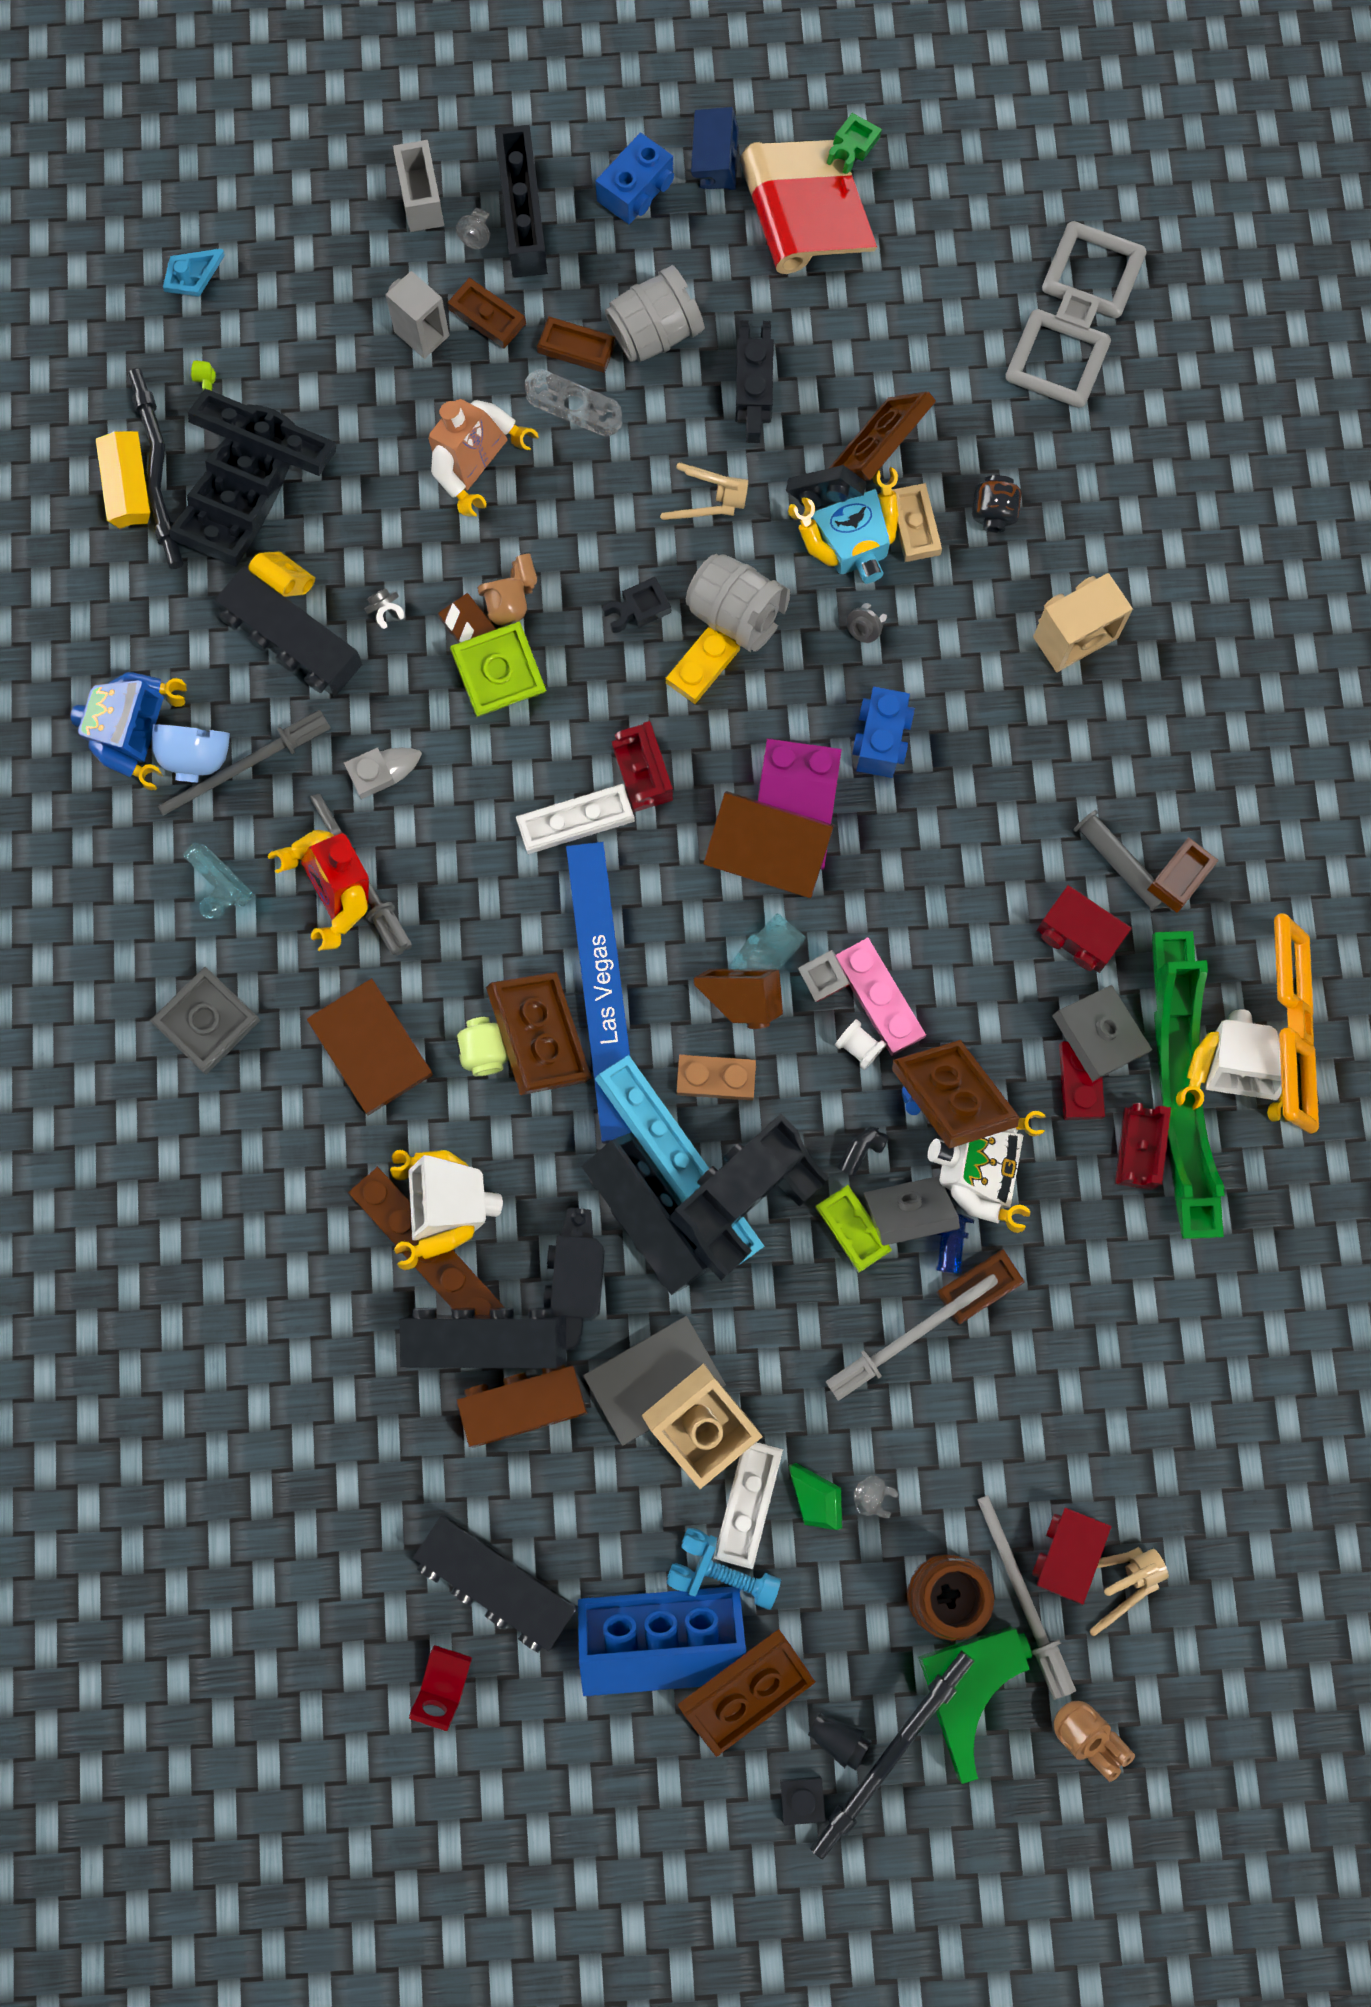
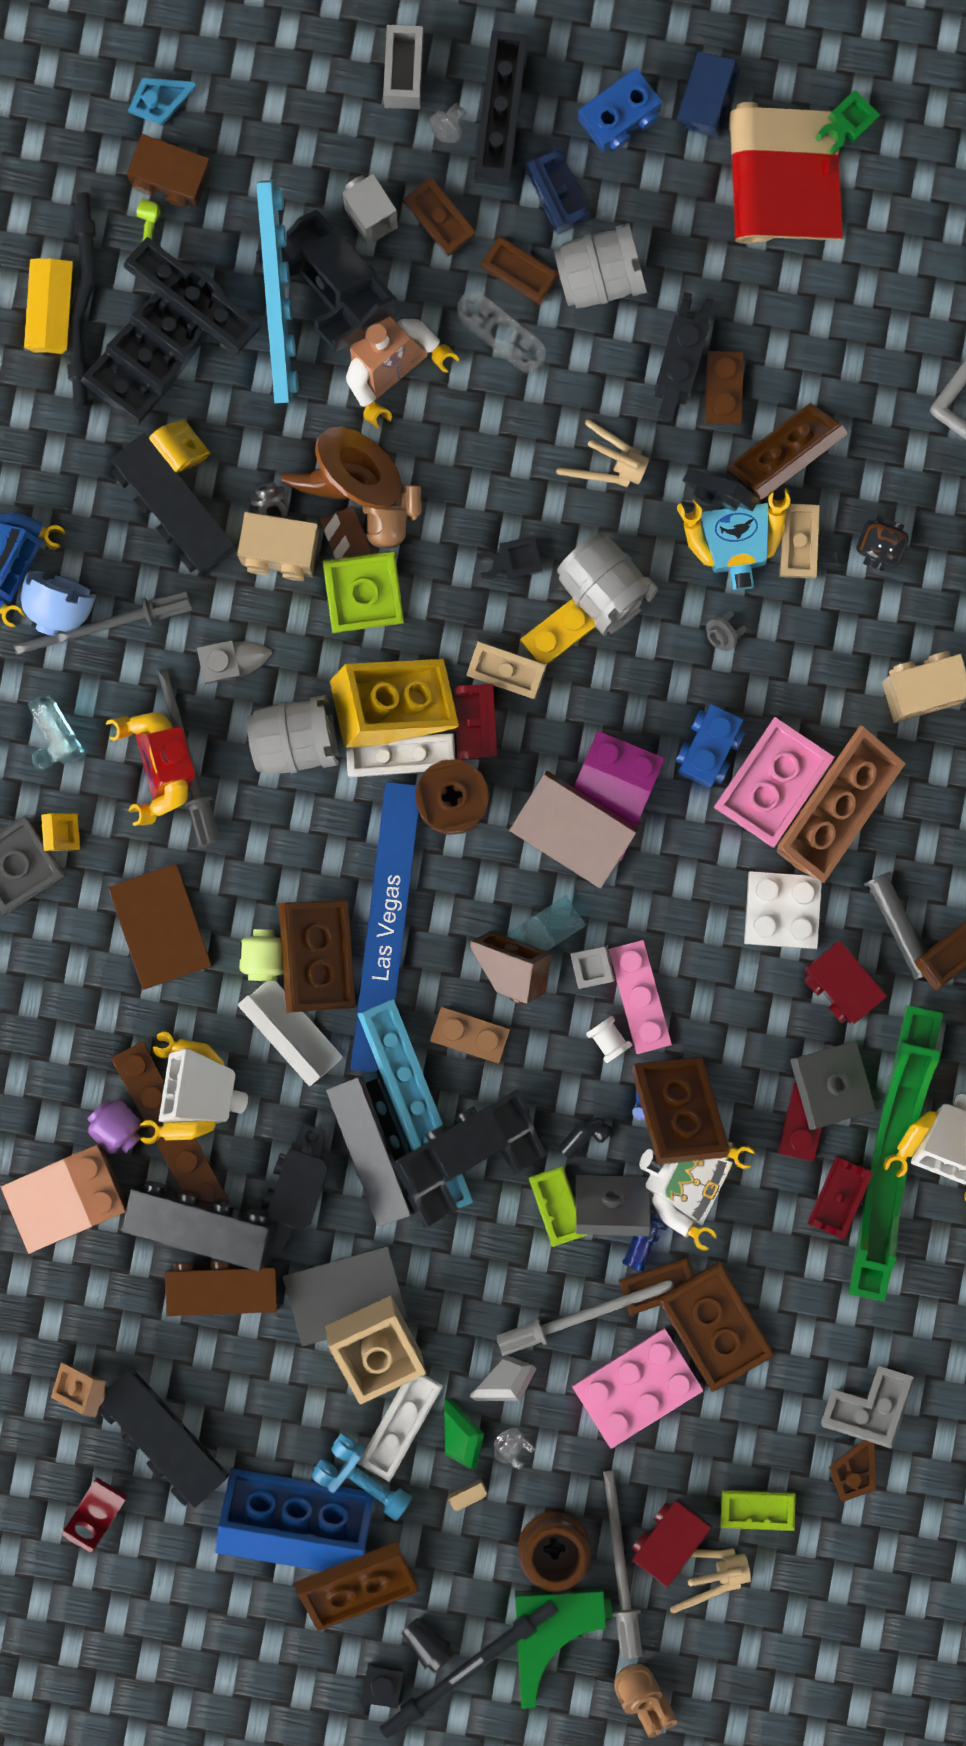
camera: 10 degrees right, 10 degrees up
none -> slope [1,1144,127,1254]
none -> yellow plate [41,813,80,851]
none -> medium nougat plate [51,1362,106,1417]
none -> medium lavender head [87,1099,142,1154]
none -> reddish brown brick [126,134,212,208]
none -> tan brick [237,512,320,581]
none -> white panel [237,981,342,1087]
none -> light grey piece [247,695,339,775]
none -> medium azure plate [256,180,298,403]
none -> black bracket [256,209,397,352]
none -> dark orange piece [281,427,402,509]
none -> yellow slope [330,659,459,748]
none -> reddish brown piece [415,759,488,835]
none -> tan tile [448,1479,487,1511]
none -> tan plate [466,641,547,699]
none -> light grey piece [470,1355,537,1401]
none -> dark blue hinge [526,150,592,235]
none -> bright pink plate [572,1328,703,1449]
none -> reddish brown tile [657,1261,775,1392]
none -> reddish brown plate [705,351,743,426]
none -> bright pink plate [713,717,835,848]
none -> lime plate [720,1489,796,1531]
none -> white plate [744,871,822,949]
none -> nougat slope [777,725,905,883]
none -> light grey plate [821,1366,914,1449]
none -> reddish brown piece [829,1439,876,1502]

